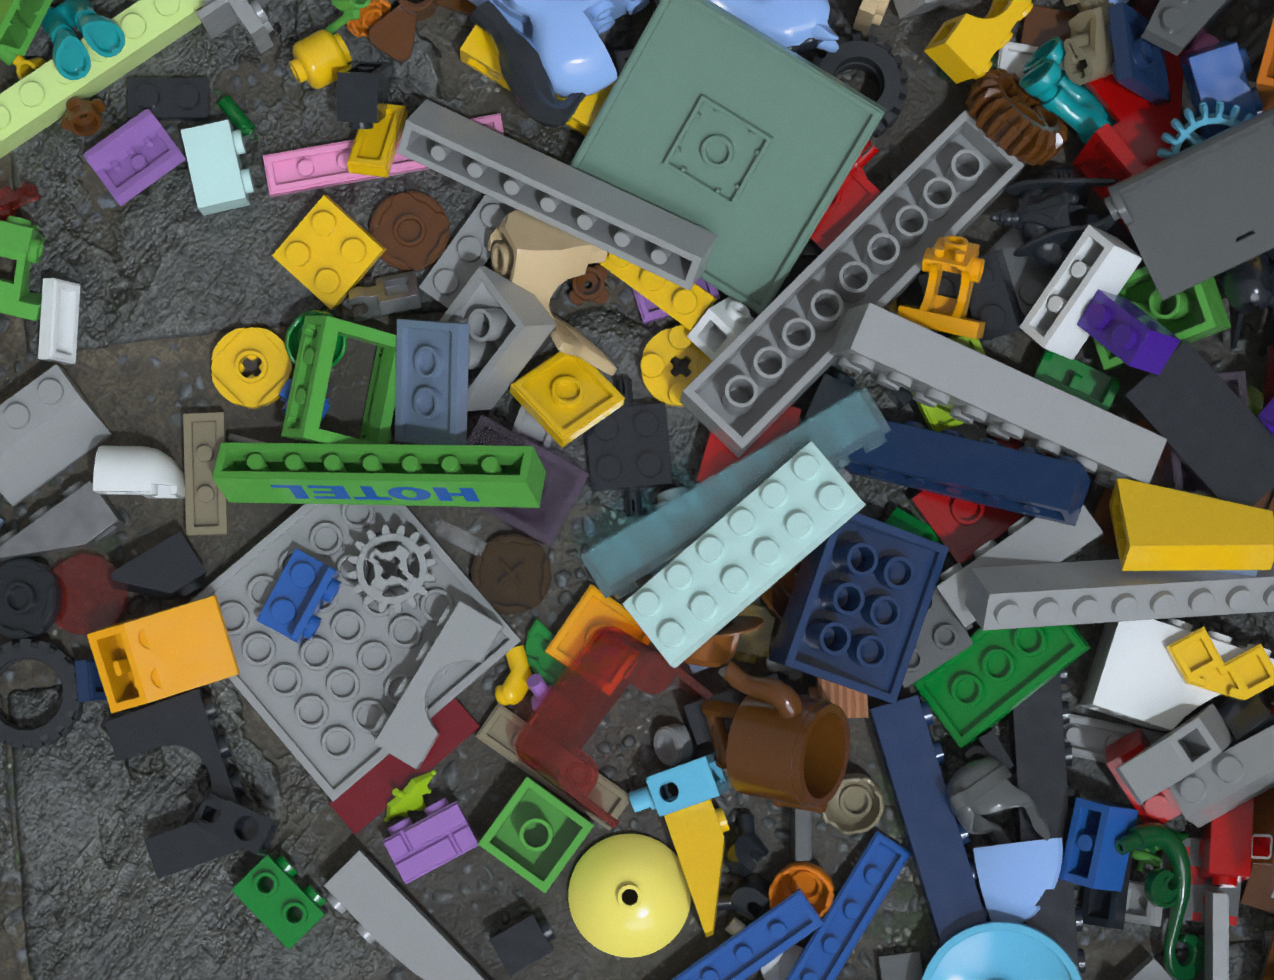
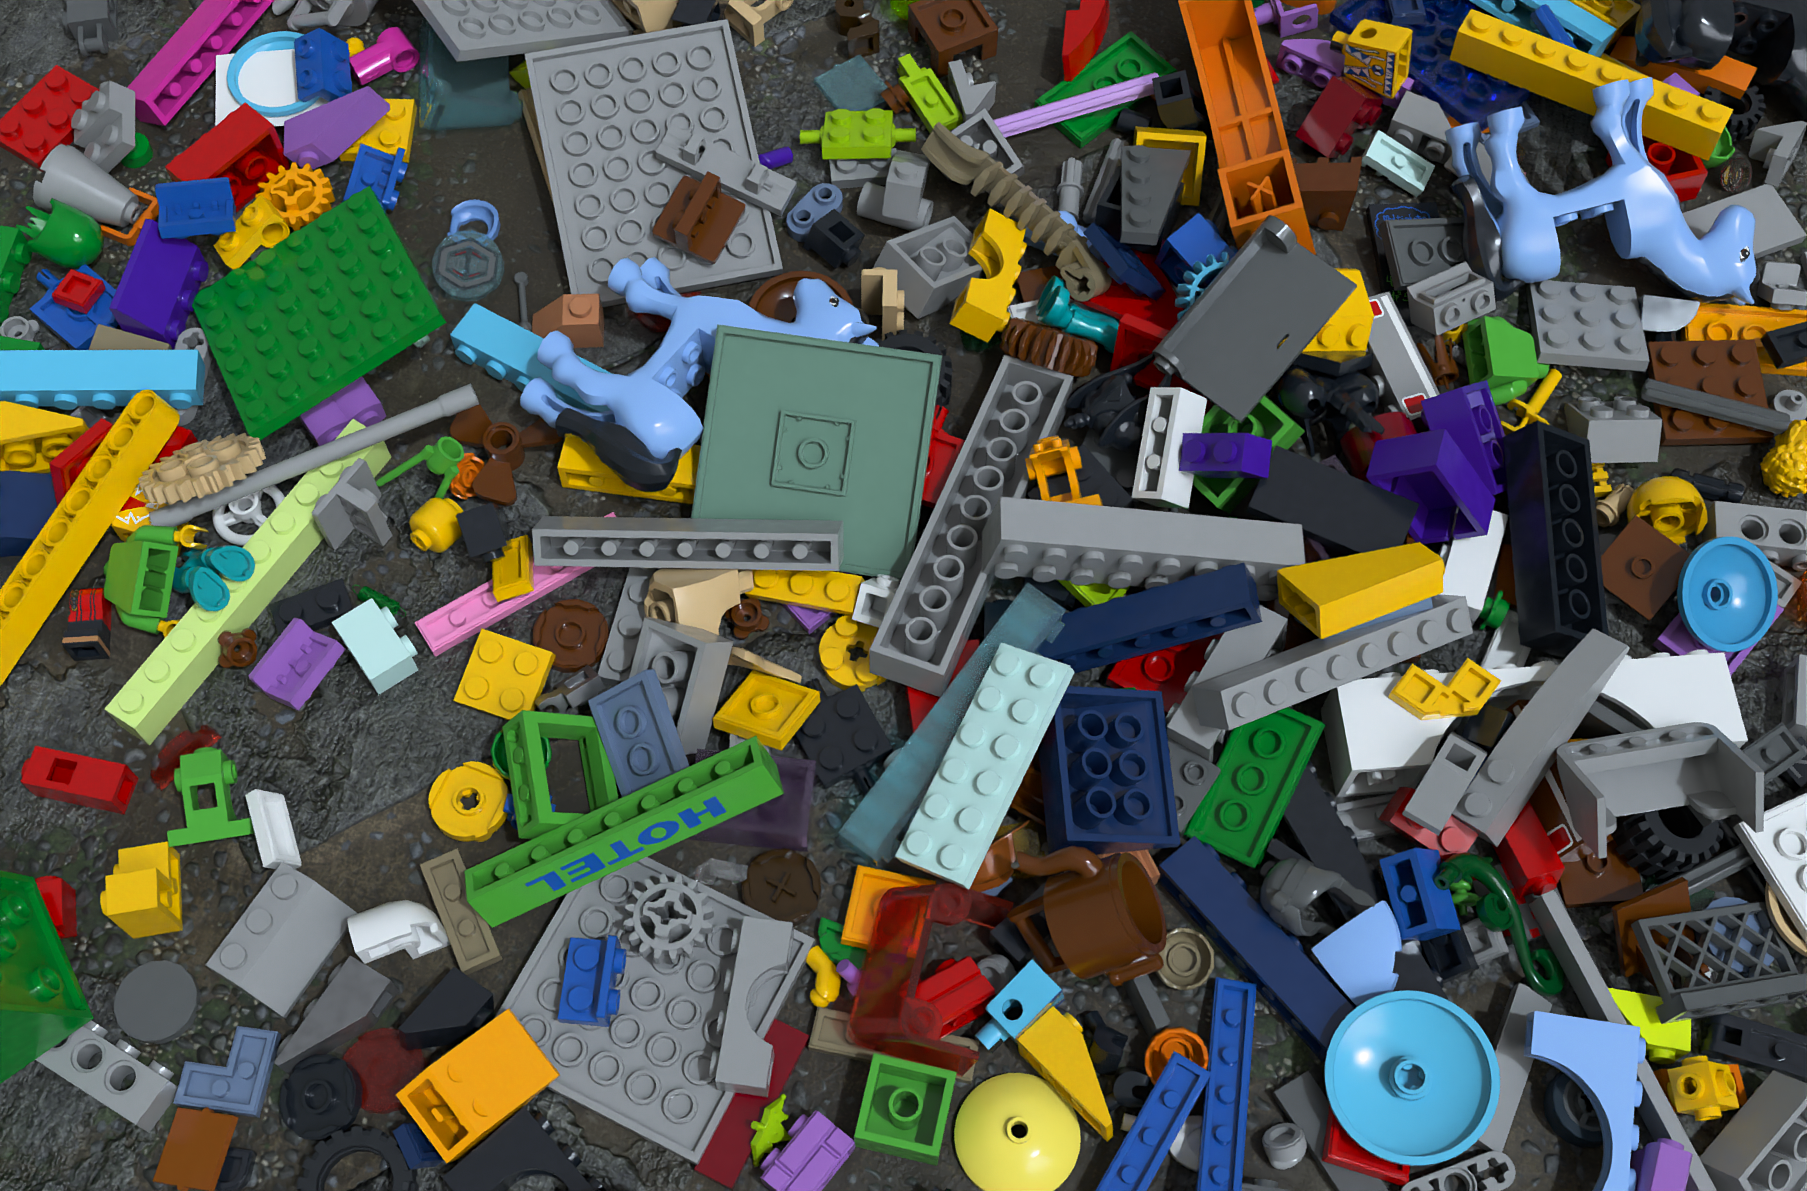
camera: 20 degrees left, 20 degrees down
none -> red brick [897,956,996,1049]

